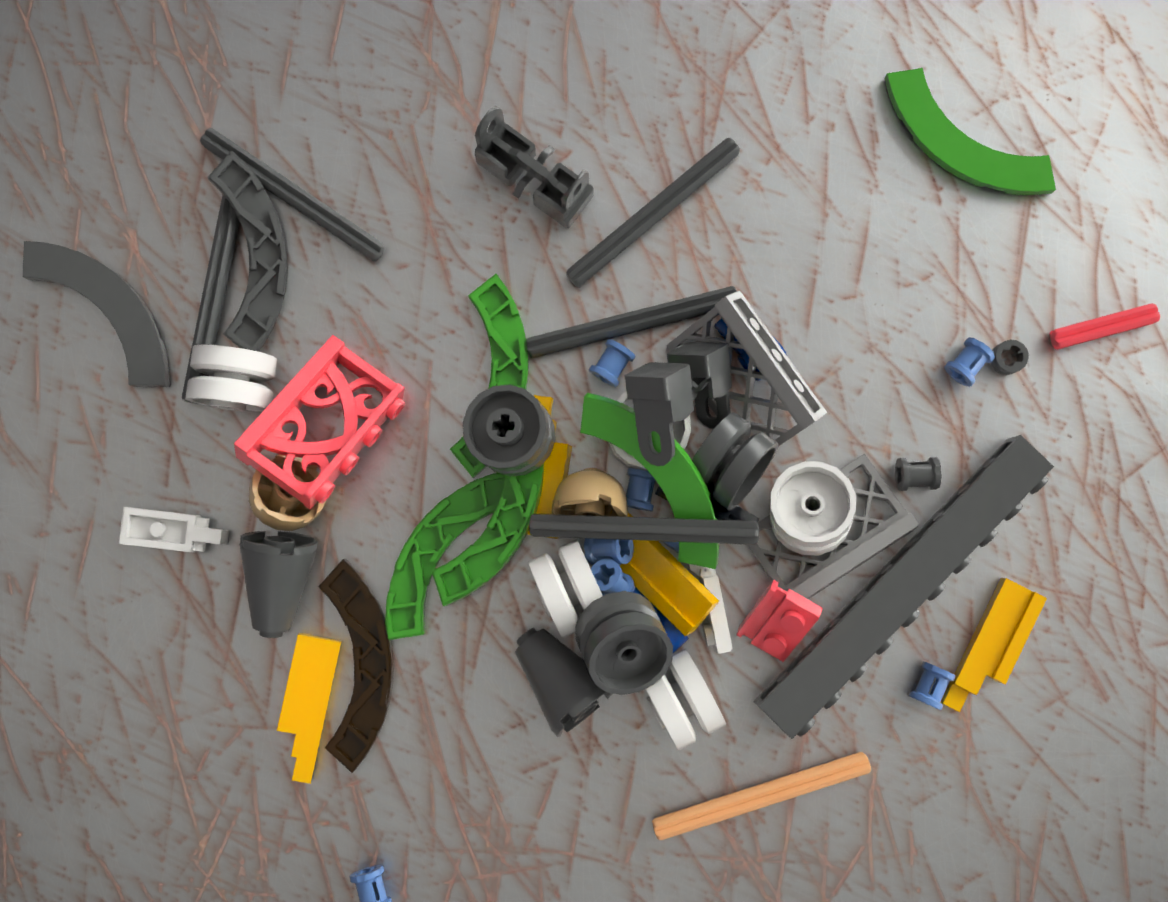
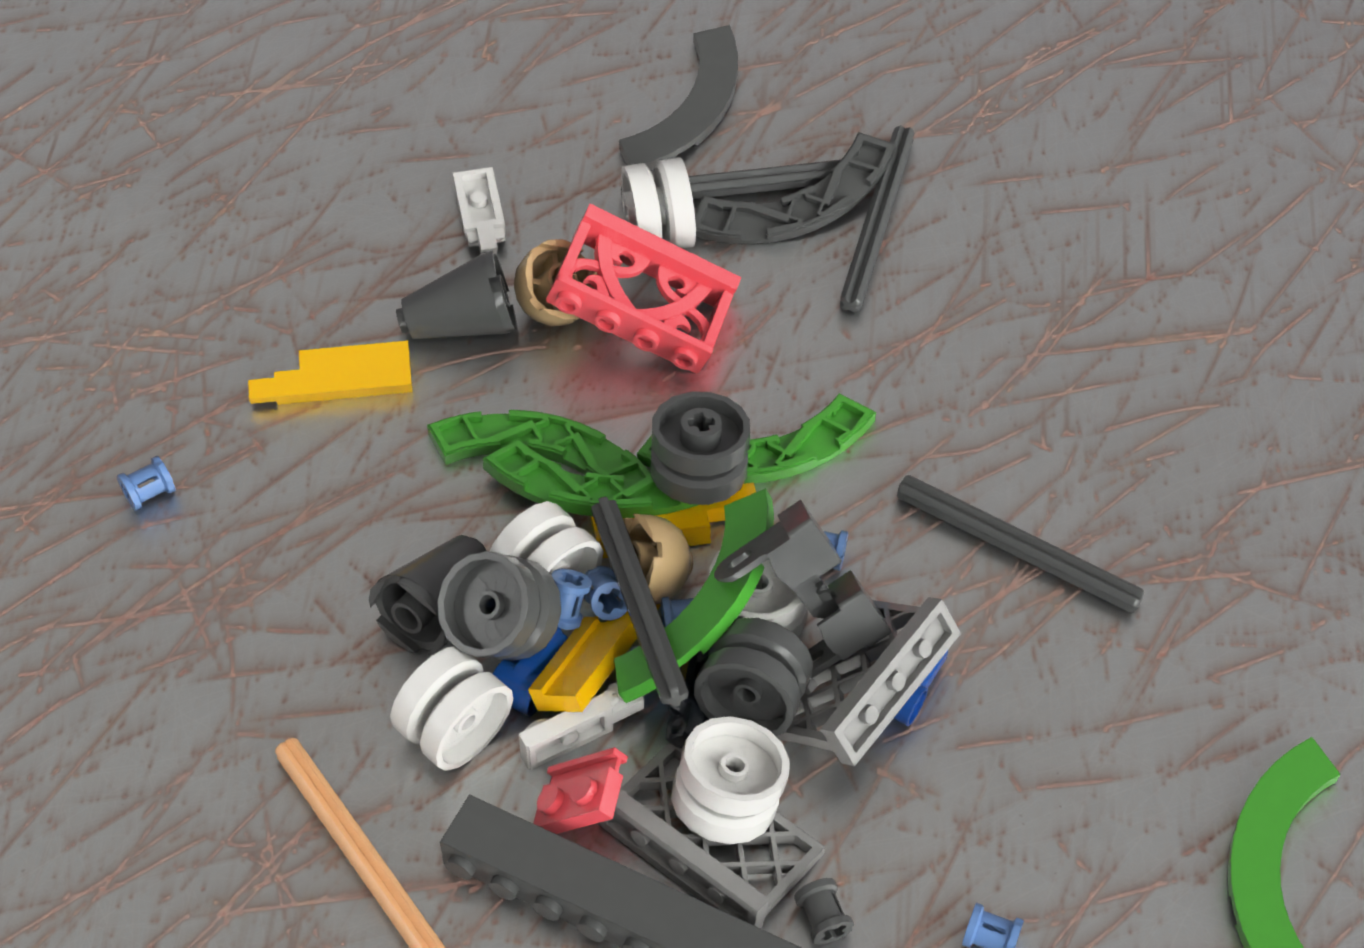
camera: 70 degrees right, 30 degrees down
dark brown tile [318,559,394,773] -> none
dark grey piece [475,106,594,228] -> none
dark grey axle [526,286,737,358] -> none

